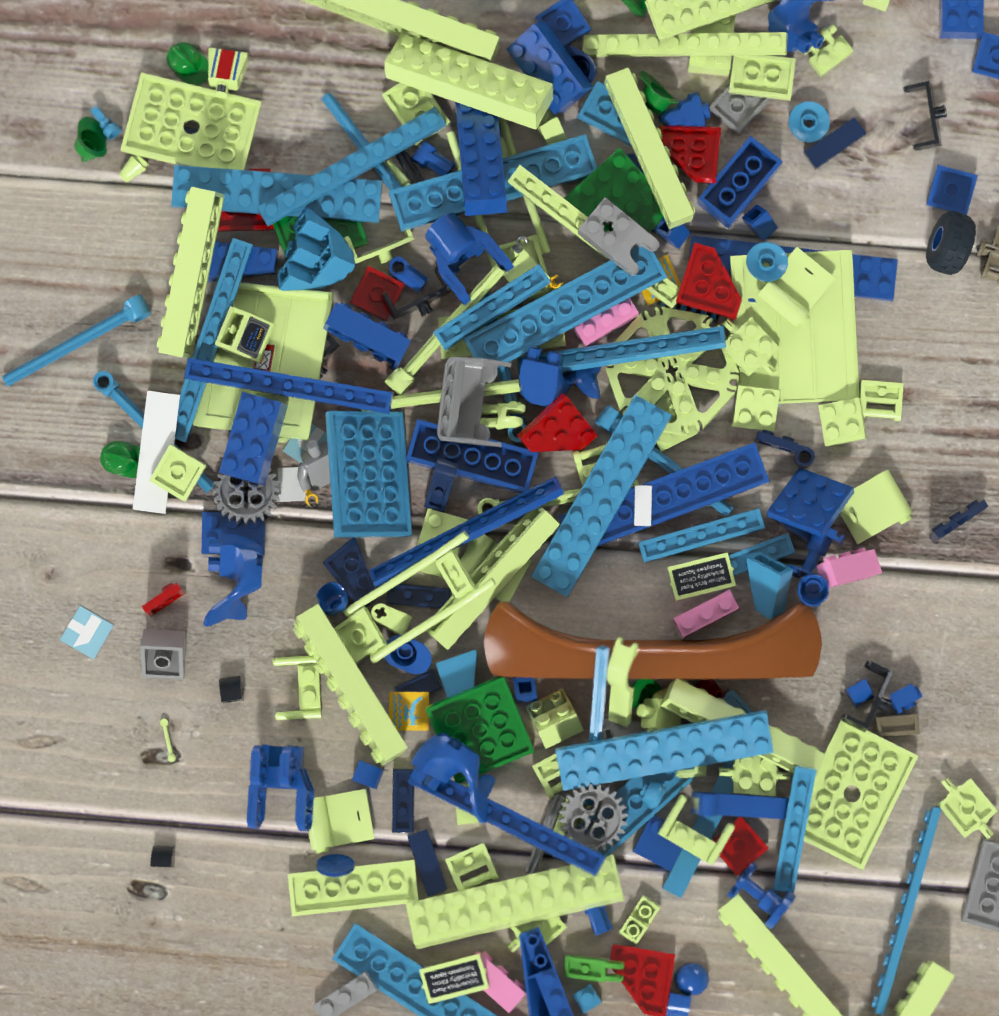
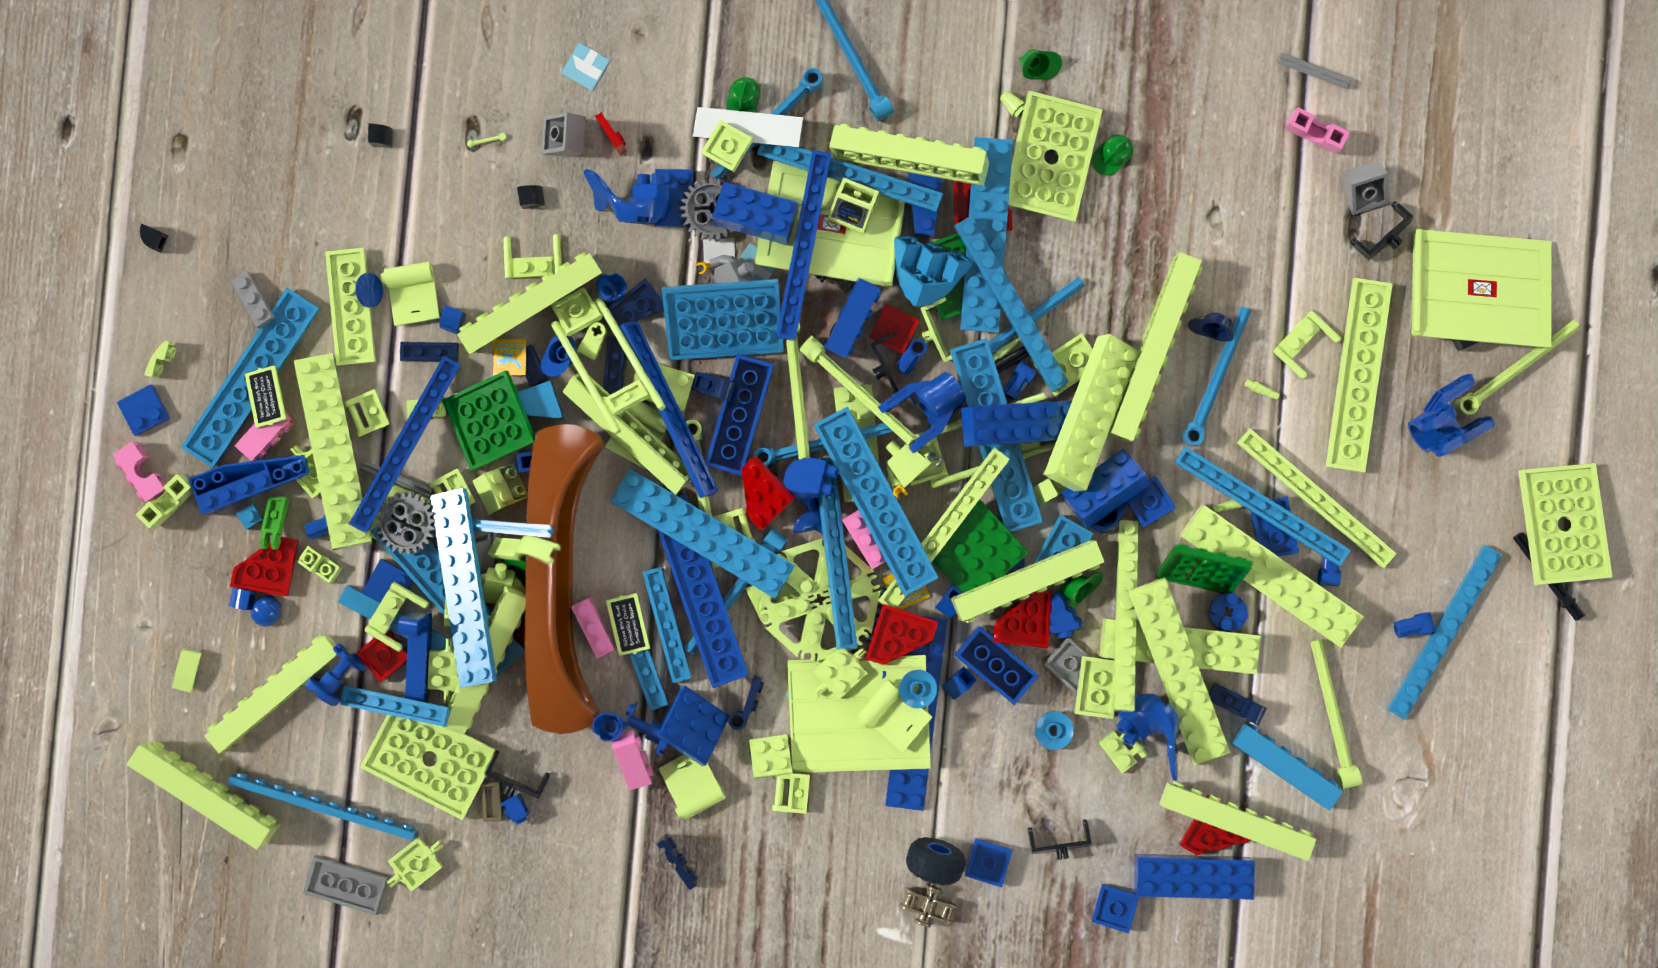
camera: 85 degrees right, 5 degrees up
dark azure piece [90,105,122,140] -> none
torso [208,48,249,98] -> none
blue piece [247,744,314,831] -> none
dark blue tile [407,829,448,896] -> none
blue hips [410,733,495,823] -> none
dark azure plate [433,264,551,351] -> none
light grey windscreen [437,357,511,447] -> none
yellowish green piece [480,401,526,430] -> none
light grey brick [578,197,660,276] -> none
white sticker [634,485,652,526] -> none
dark azure cone [640,781,666,809] -> none
yellowish green plate [732,385,780,431] -> none
dark azure slope [747,552,793,619] -> none
dark blue tile [804,117,867,170] -> none
blue brick [844,679,874,709] -> none

